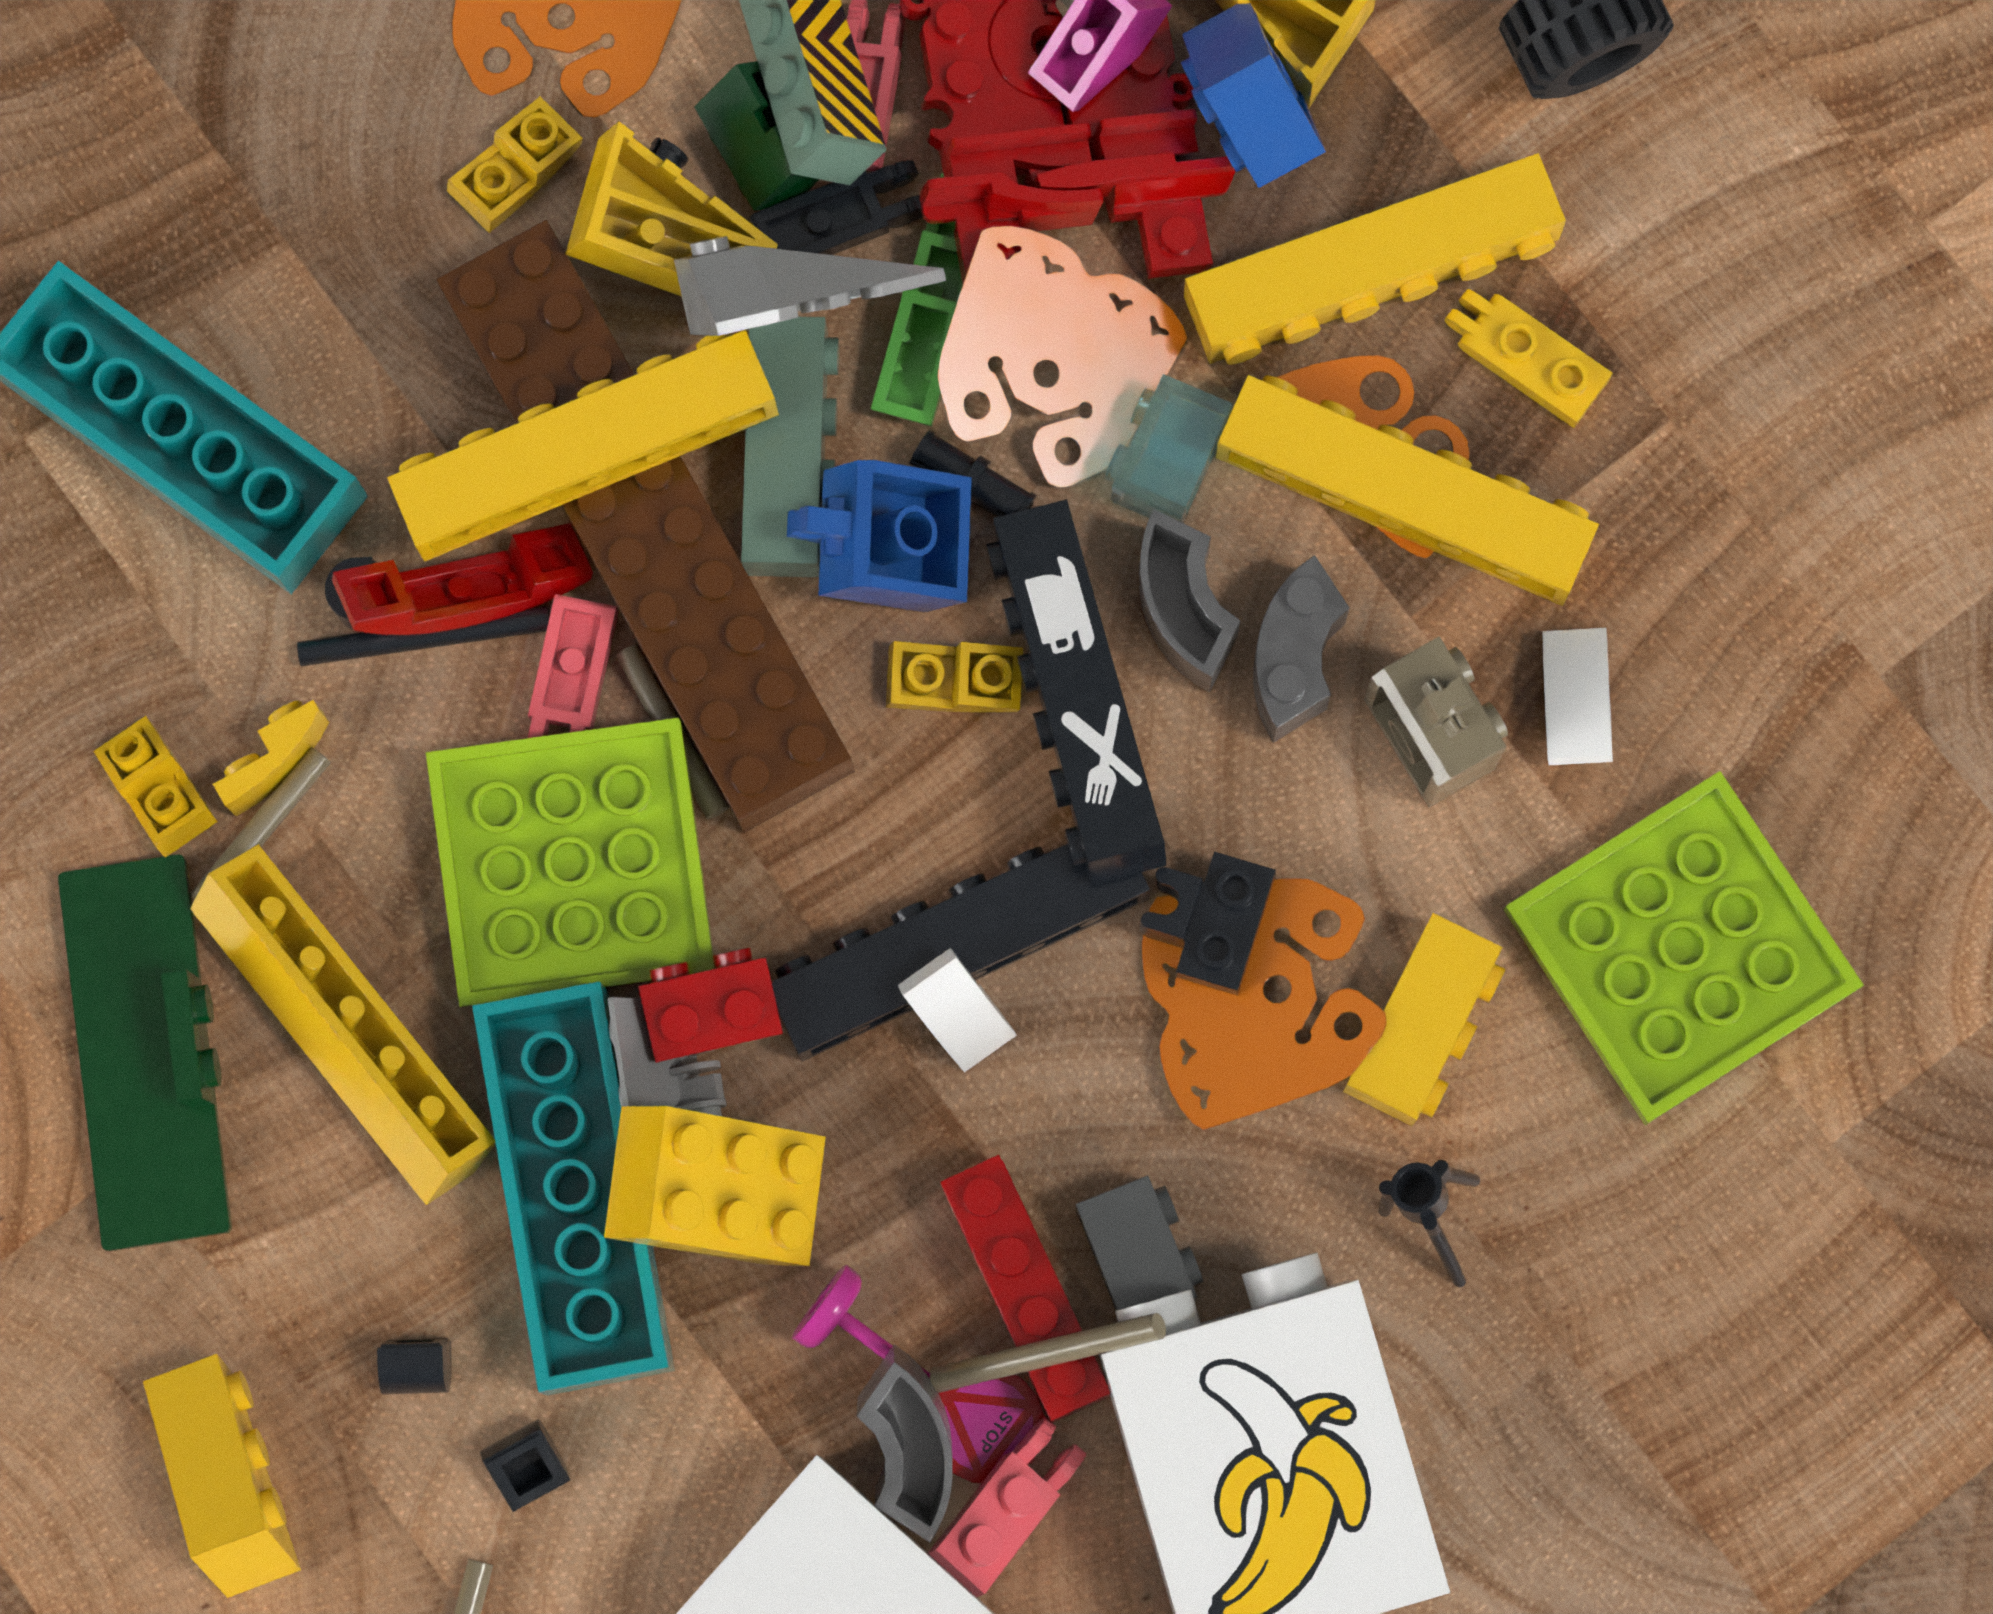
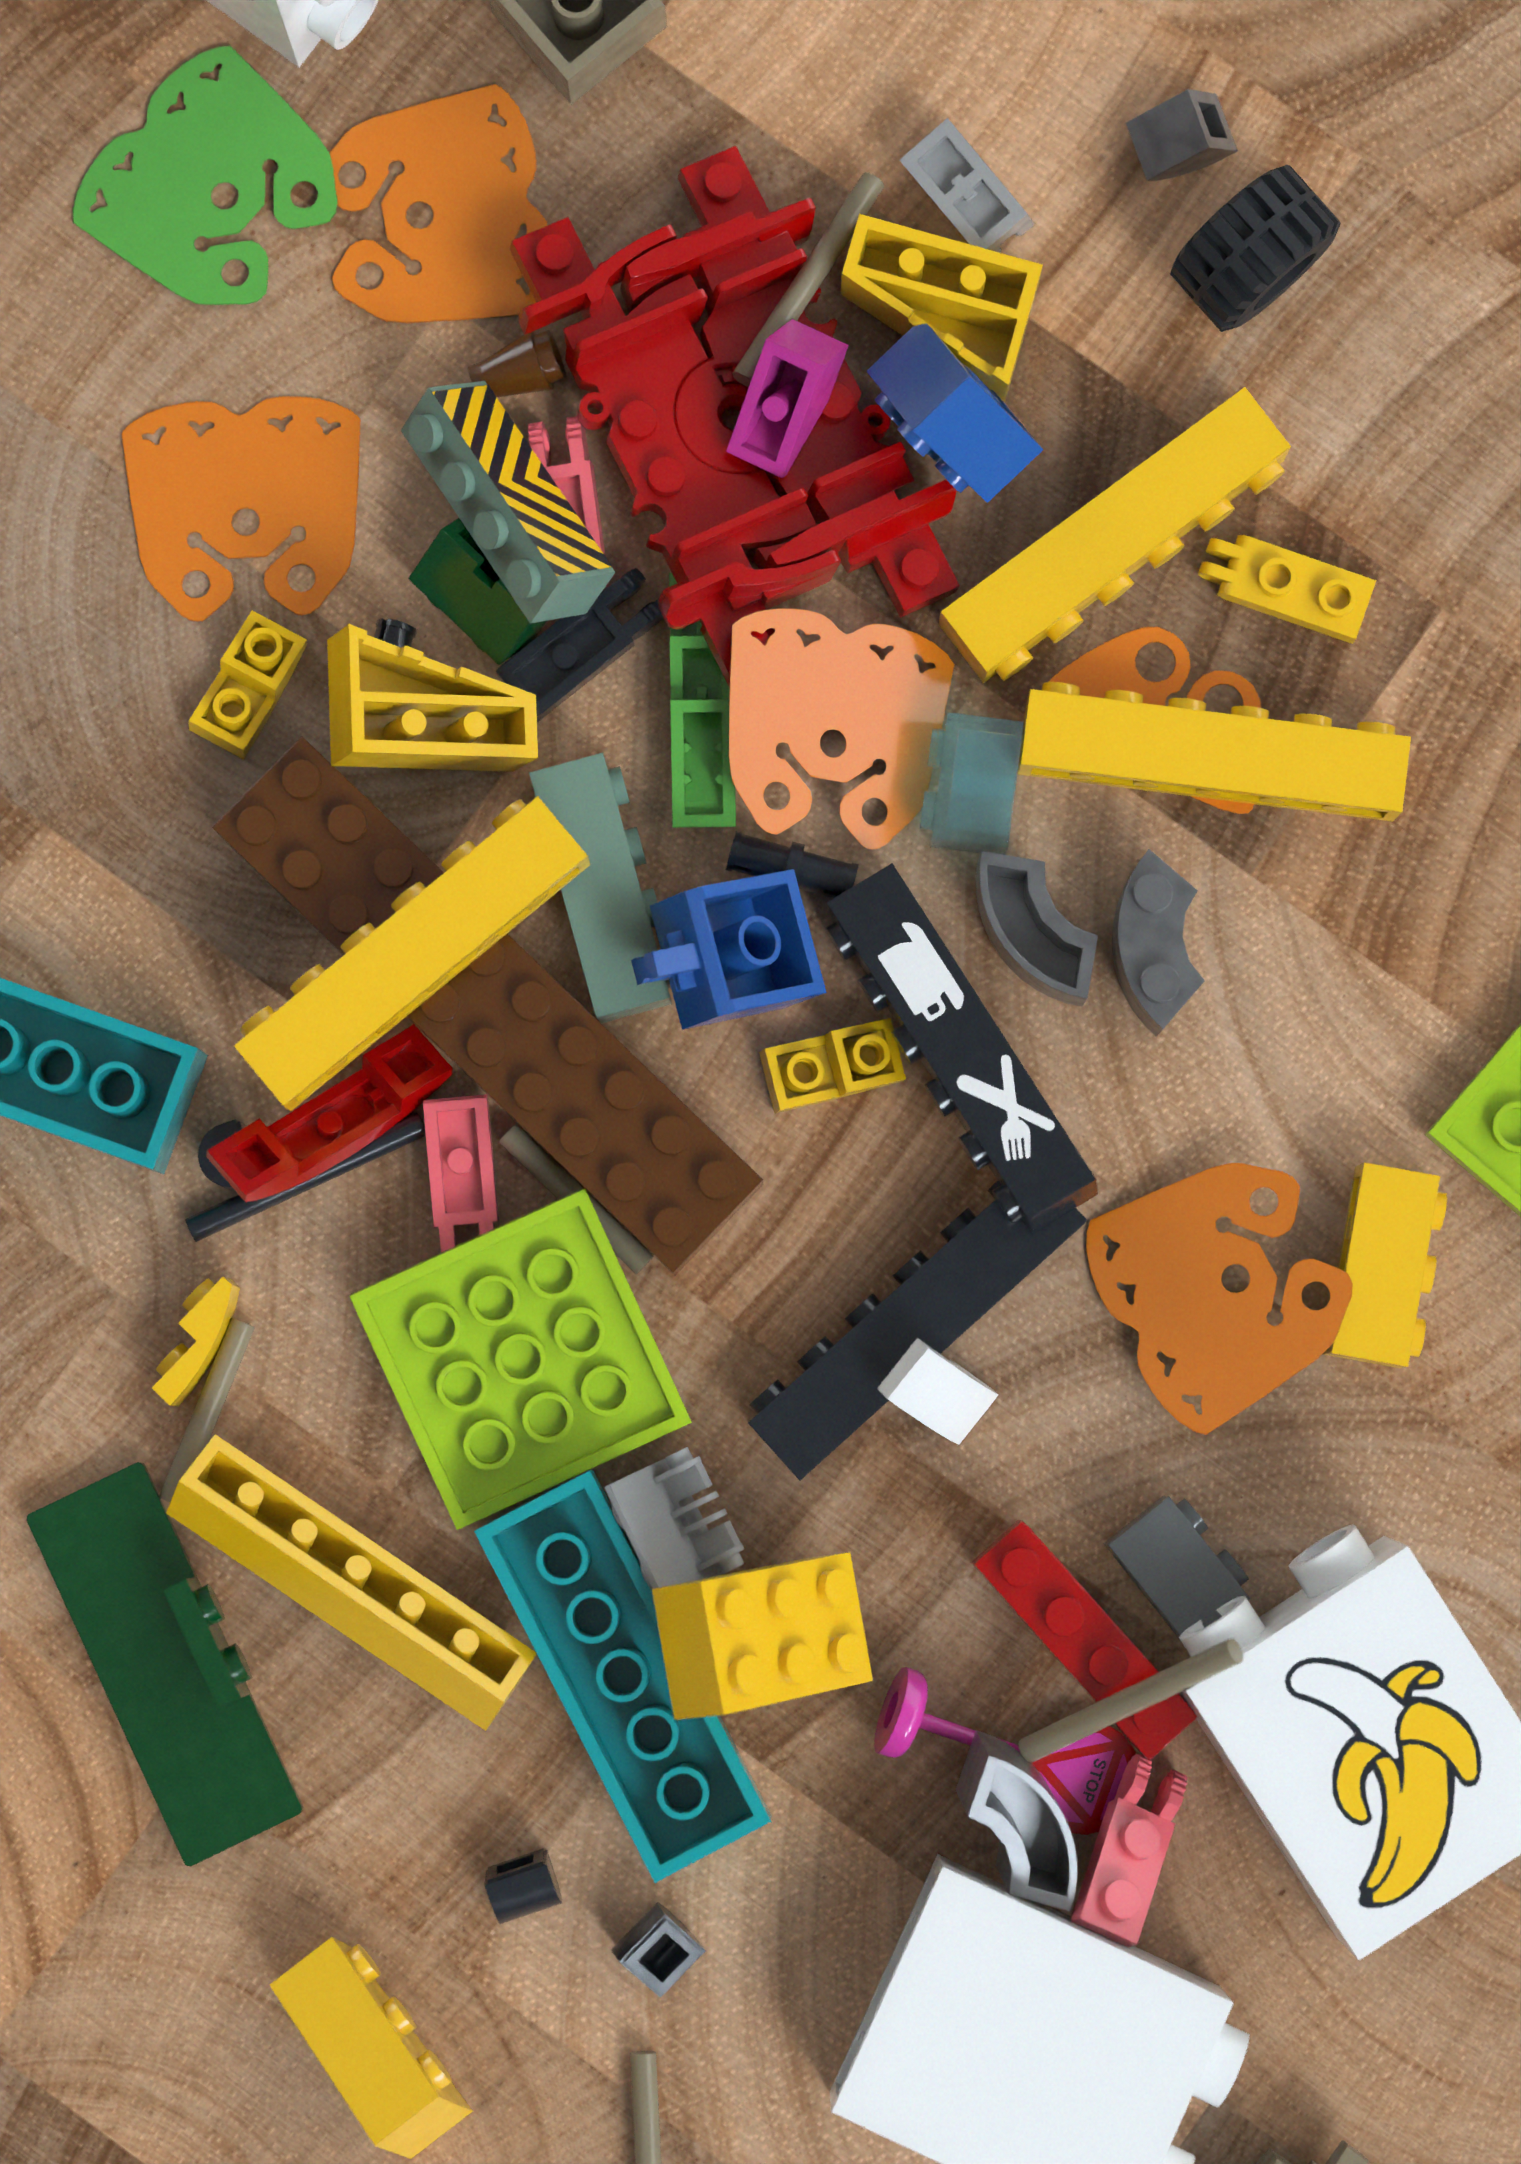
camera: 20 degrees left, 5 degrees up
yellow slope [93,716,218,858] -> none
red bracket [638,947,783,1063] -> none
light grey wedge [674,236,946,336] -> none
black plate [1140,851,1276,996] -> none
dark tan hinge [1364,636,1508,808] -> none
black plant [1378,1160,1480,1287] -> none
white slope [1542,628,1613,765] -> none

